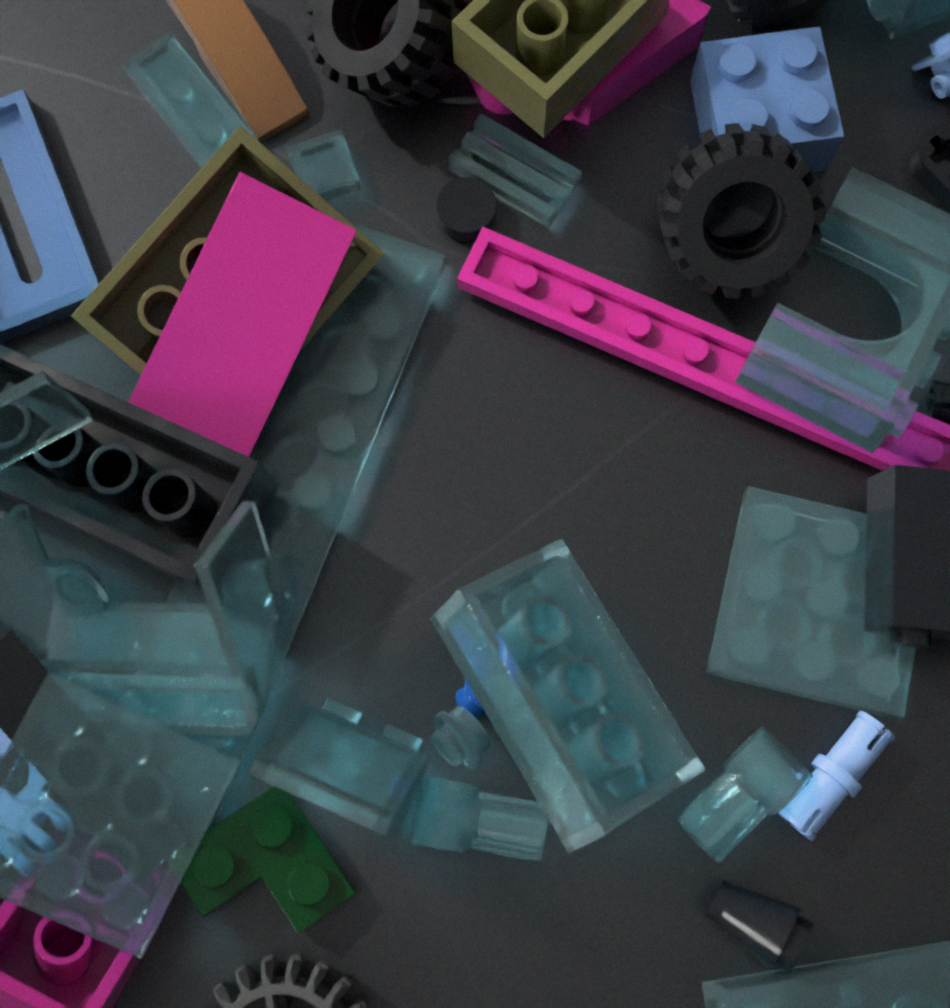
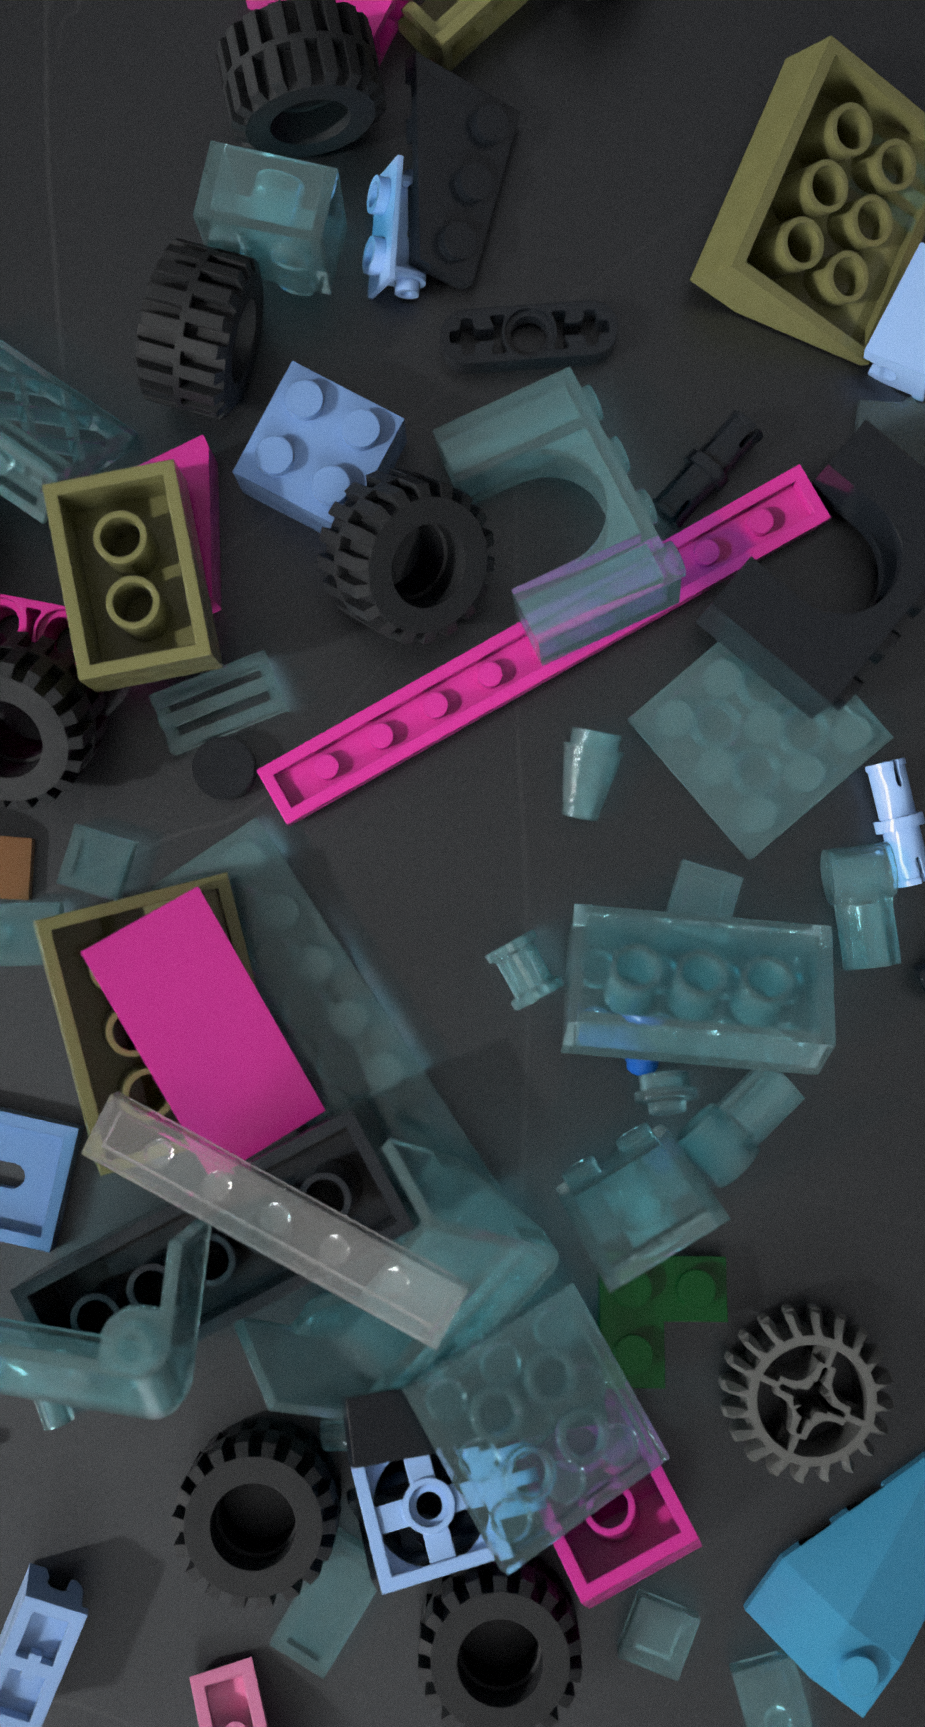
camera: 55 degrees left, 10 degrees up
none -> clear tile [81,1091,470,1350]
none -> clear light blue bush [485,929,564,1011]
none -> clear light blue cone [562,727,625,821]
none -> clear light blue tile [663,859,744,938]

